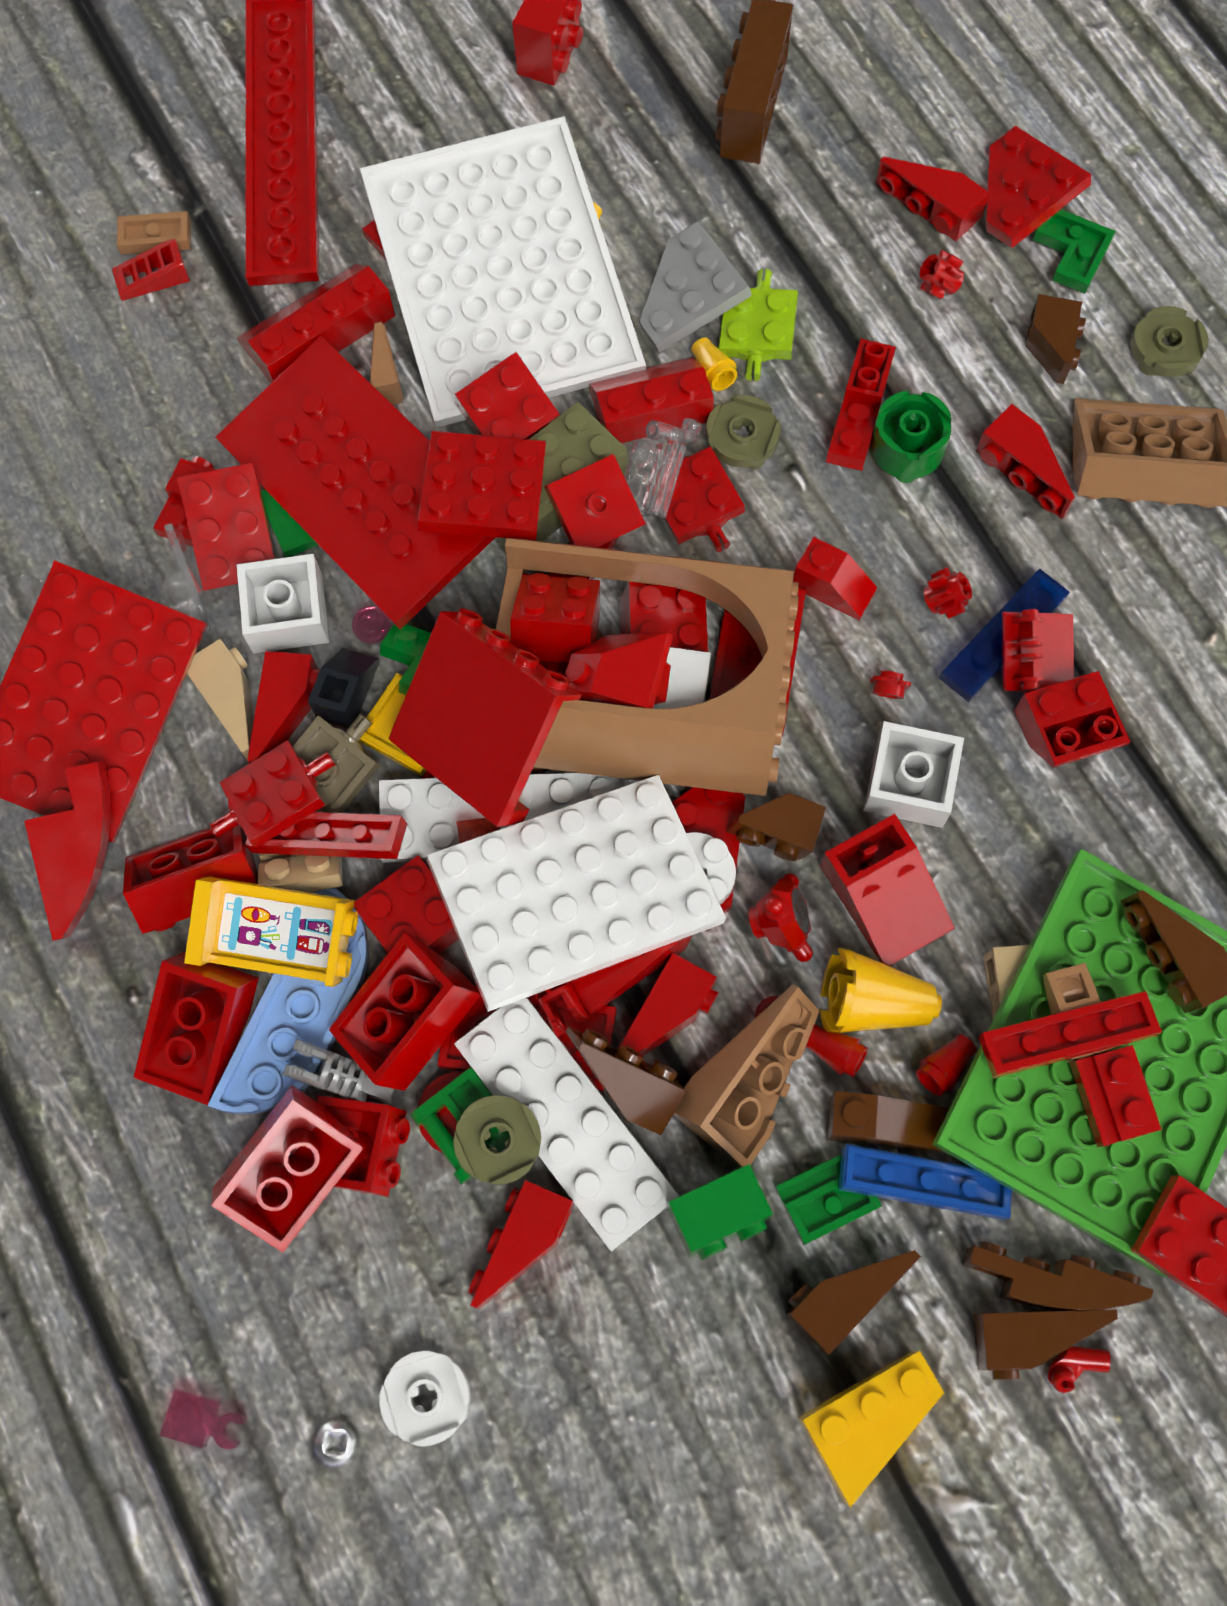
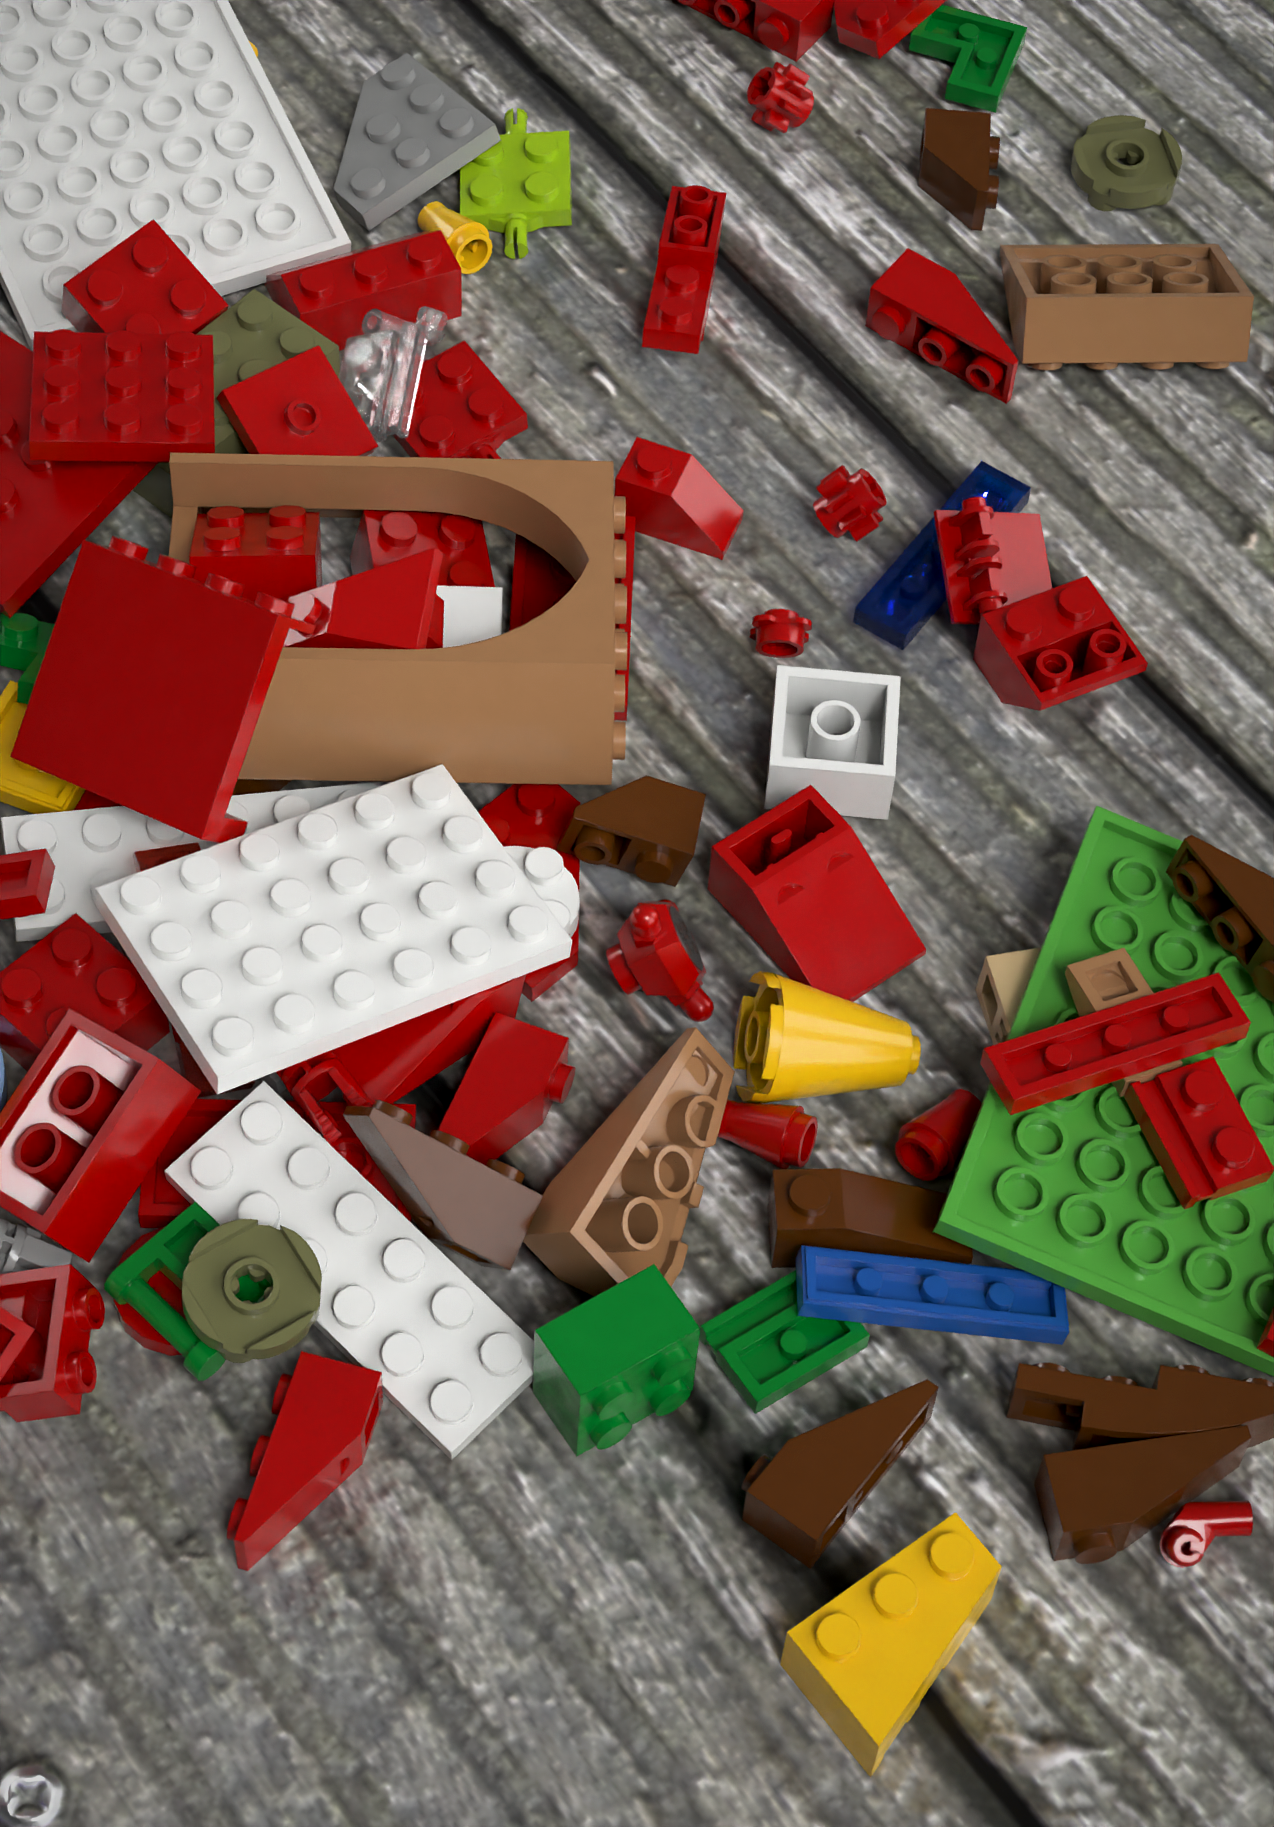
camera: 15 degrees left, 15 degrees down
white plate [379,1351,471,1446] -> none
olive plate [706,395,781,469] -> none
green brick [870,391,952,483] -> none

